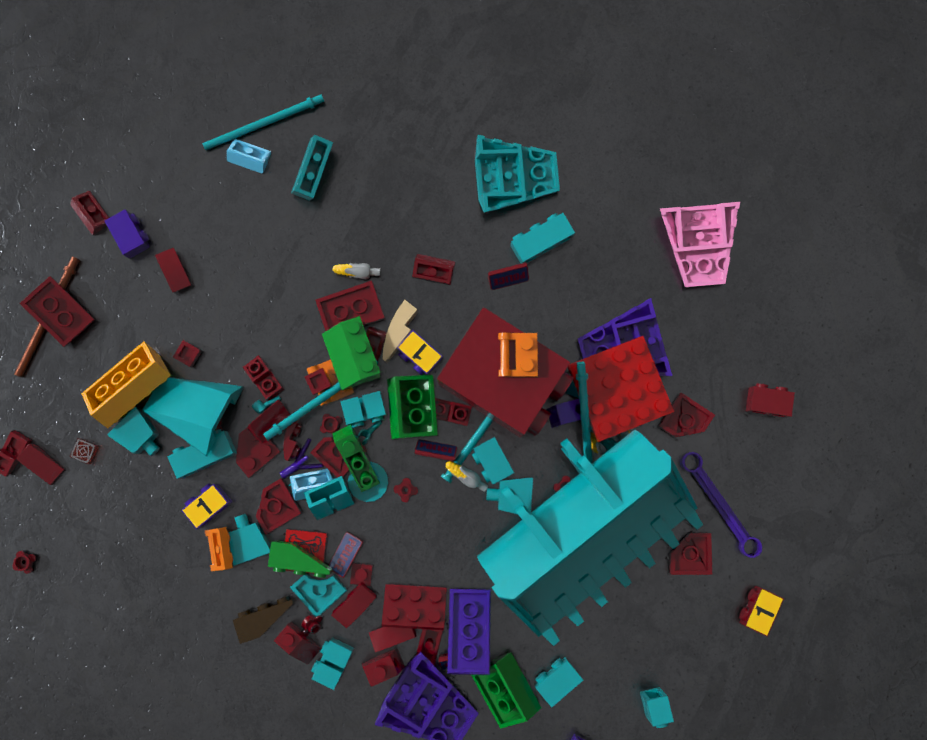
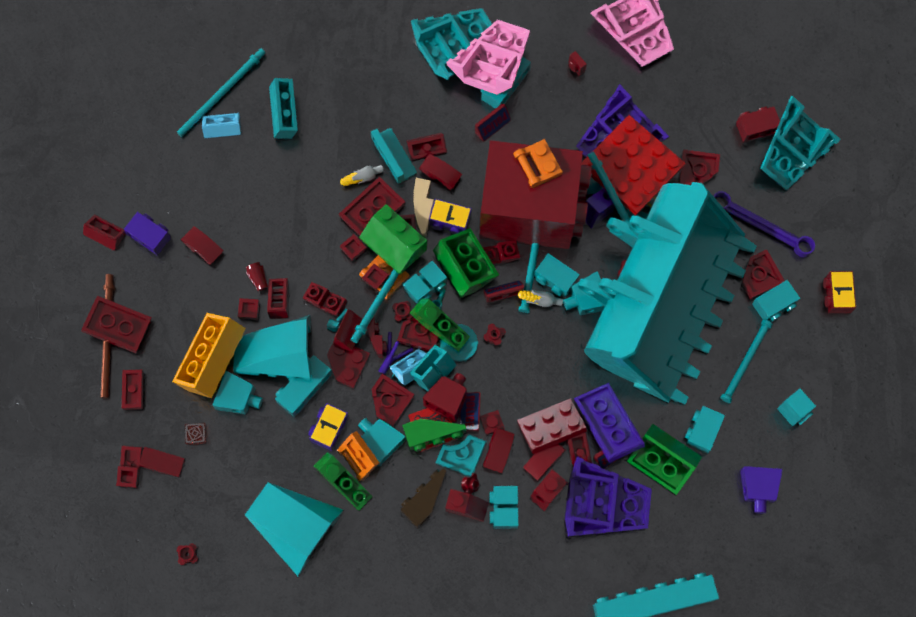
camera: 30 degrees left, 10 degrees down
none -> dark red plate [122,369,143,410]
none -> teal wedge [245,482,344,576]
none -> dark red cone [246,262,268,292]
none -> dark red slope [267,278,289,319]
none -> green slope [314,452,373,511]
none -> dark red plate [340,234,367,262]
none -> teal panel [371,128,417,184]
none -> dark red slope [419,154,462,190]
none -> dark red torso [423,373,467,423]
none -> bright pink wedge [447,20,530,95]
none -> dark red plate [568,51,587,76]
none -> teal bar [720,319,773,403]
none -> teal brick [752,280,800,322]
none -> teal wedge [760,96,841,190]

